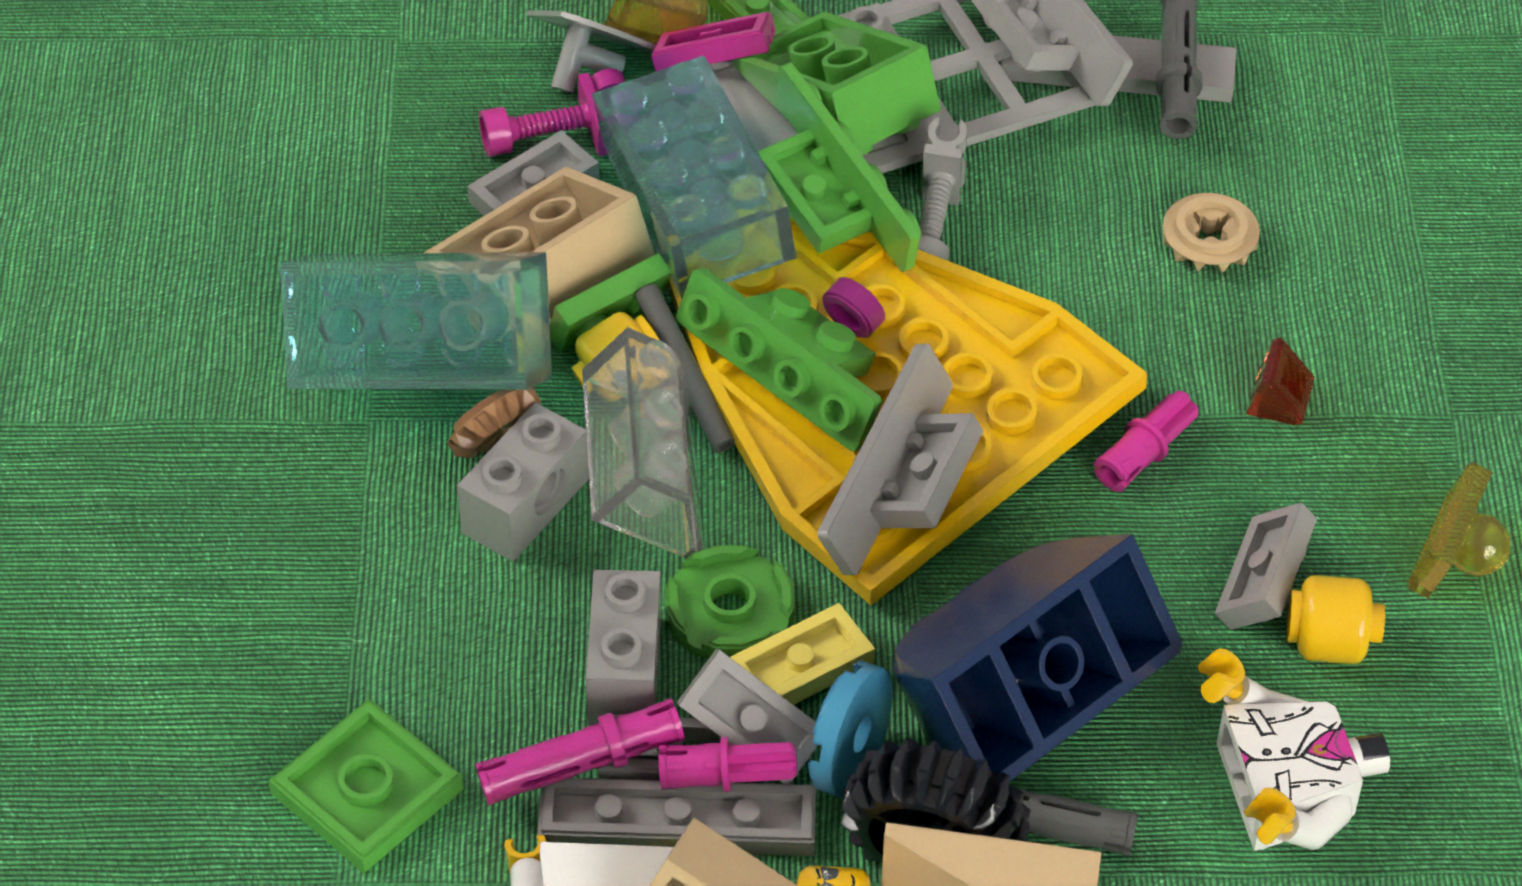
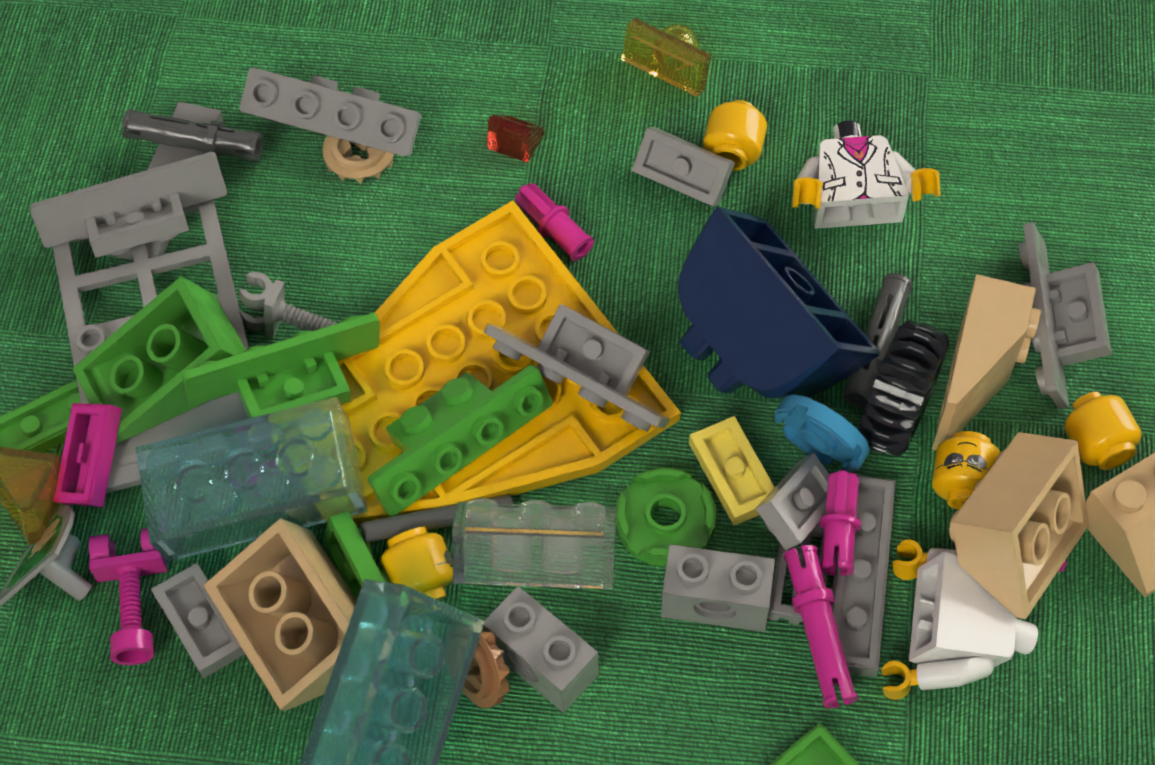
camera: 80 degrees left, 10 degrees up
magenta tile [822,277,886,338] -> none
none -> light grey bracket [239,67,421,157]

